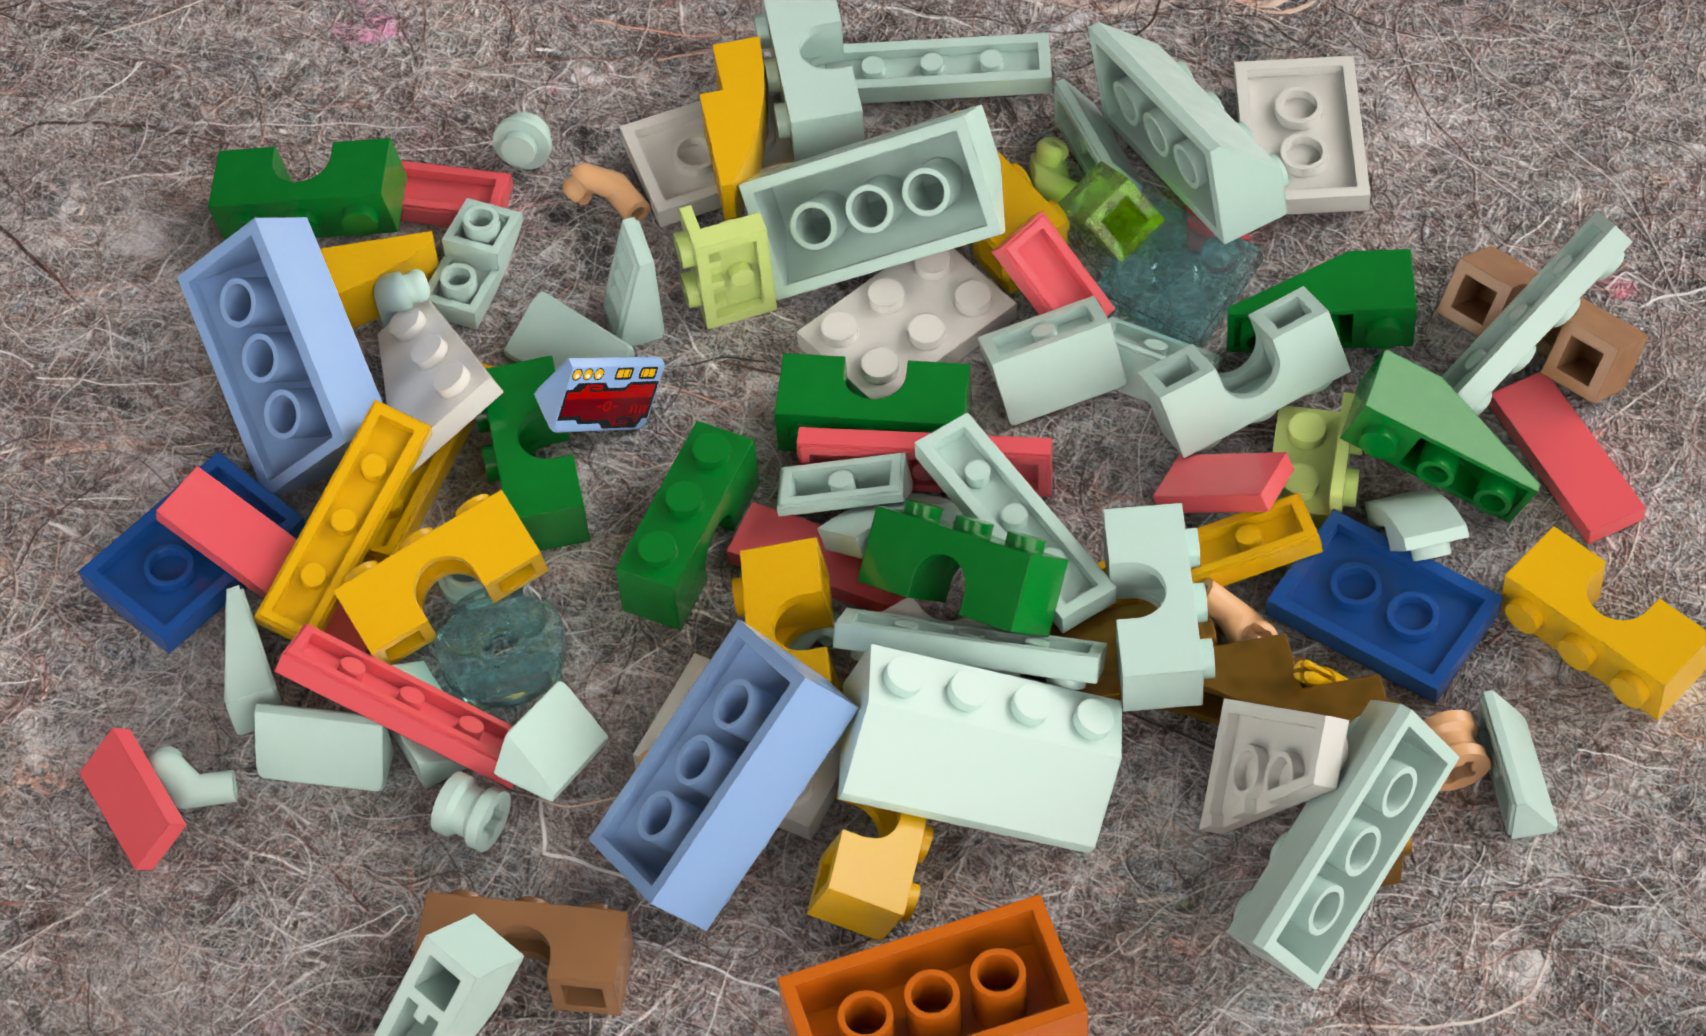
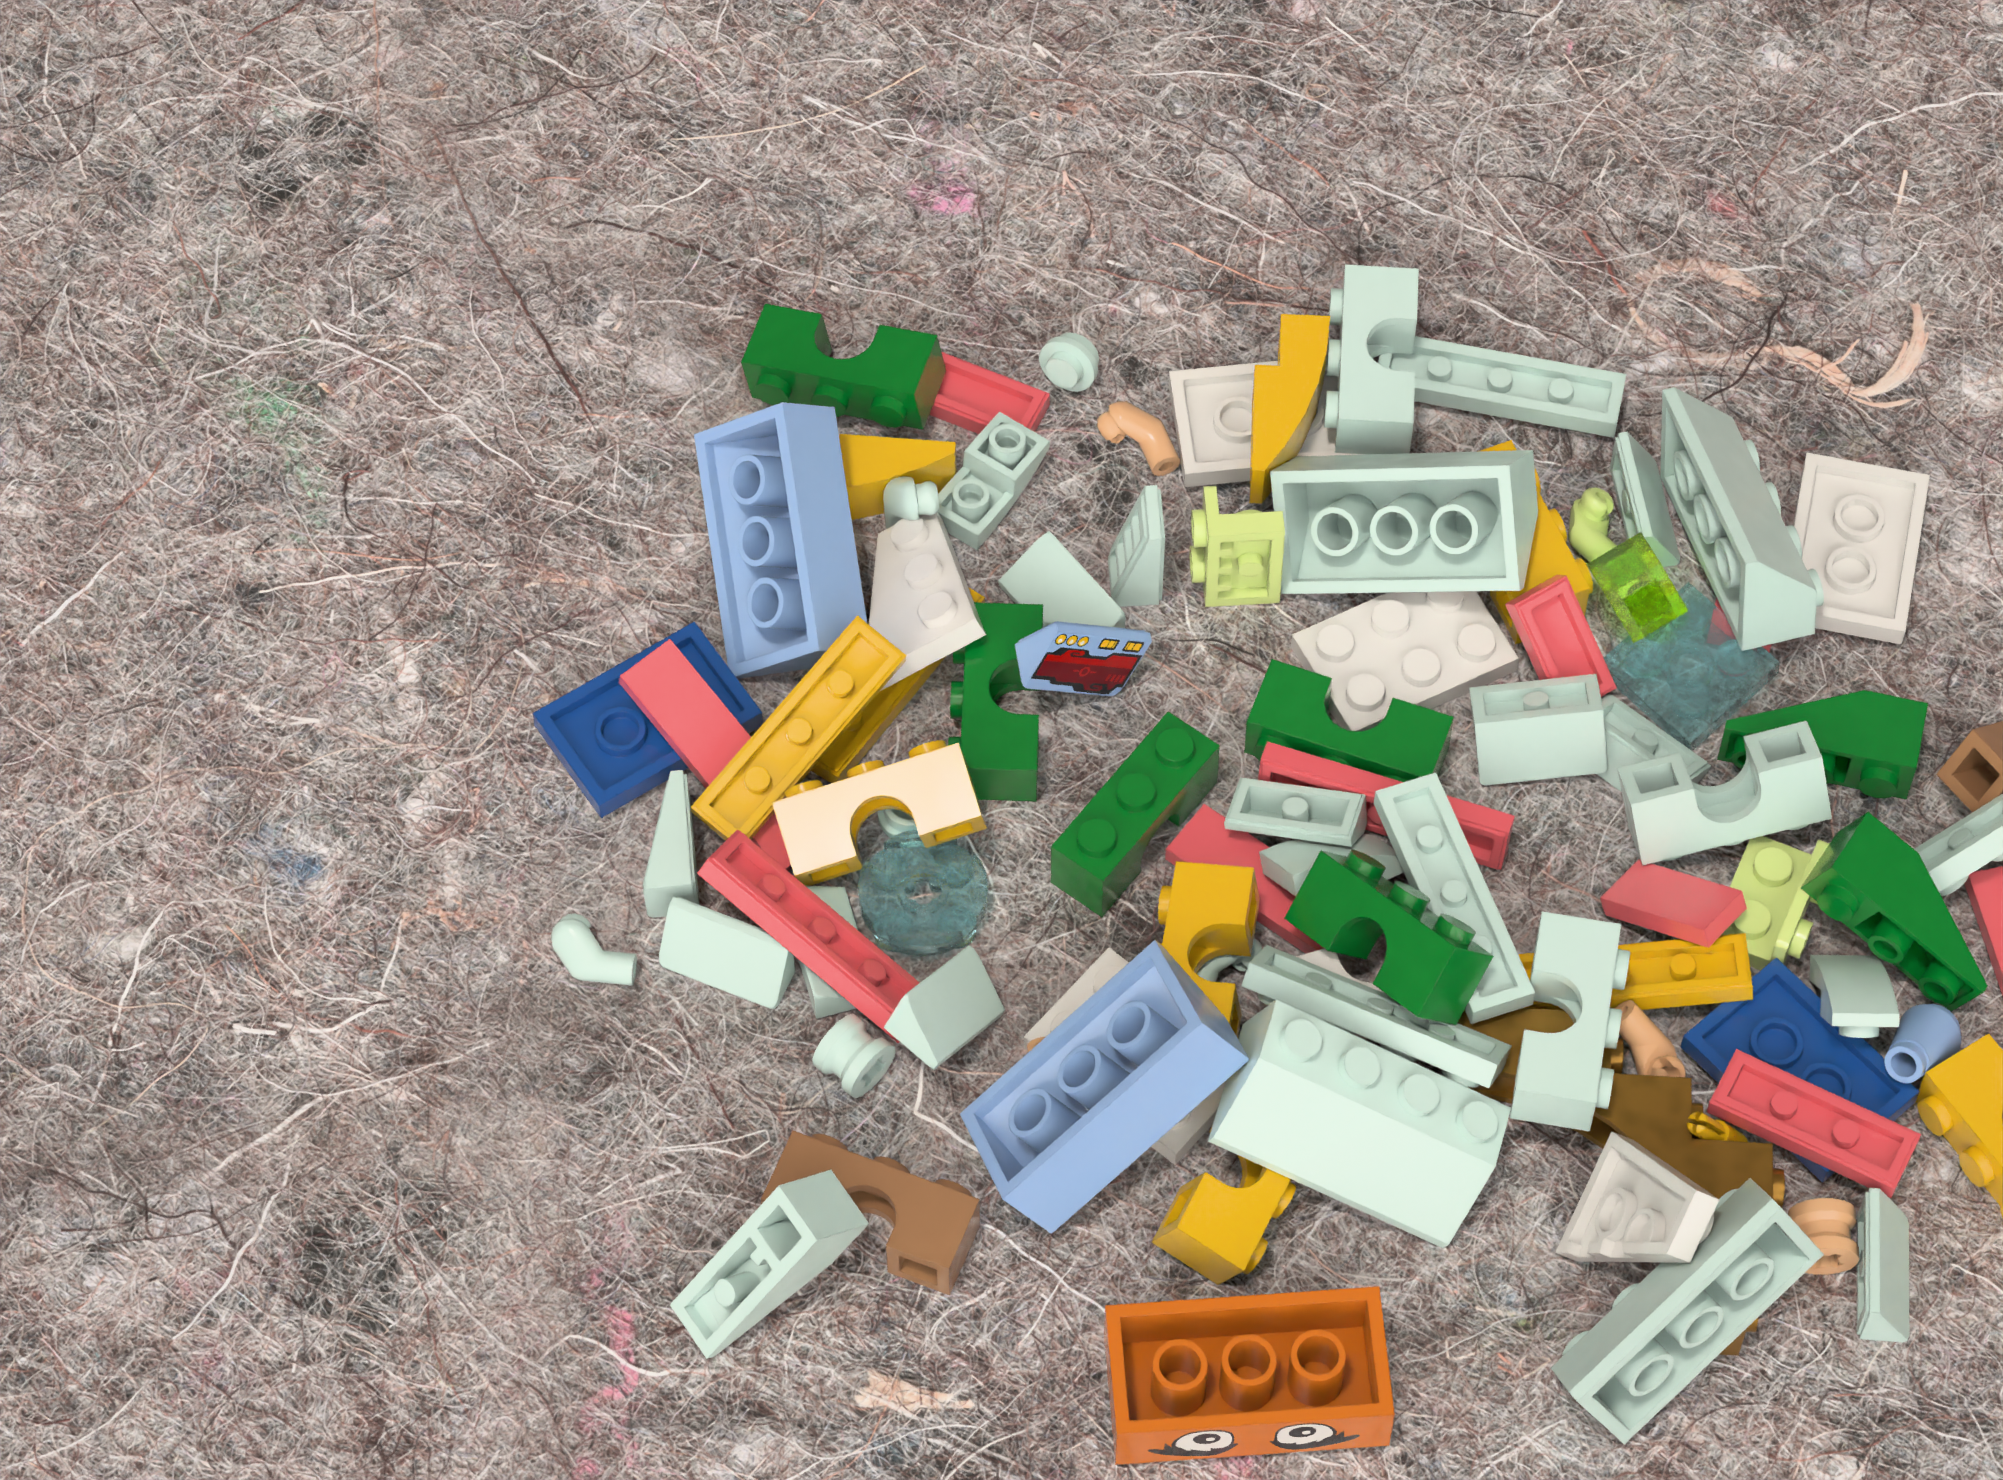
camera: 10 degrees right, 5 degrees up
coral tile [79,728,186,870] -> none
none -> coral tile [1706,1049,1921,1198]
none -> light blue cone [1884,1004,1961,1083]

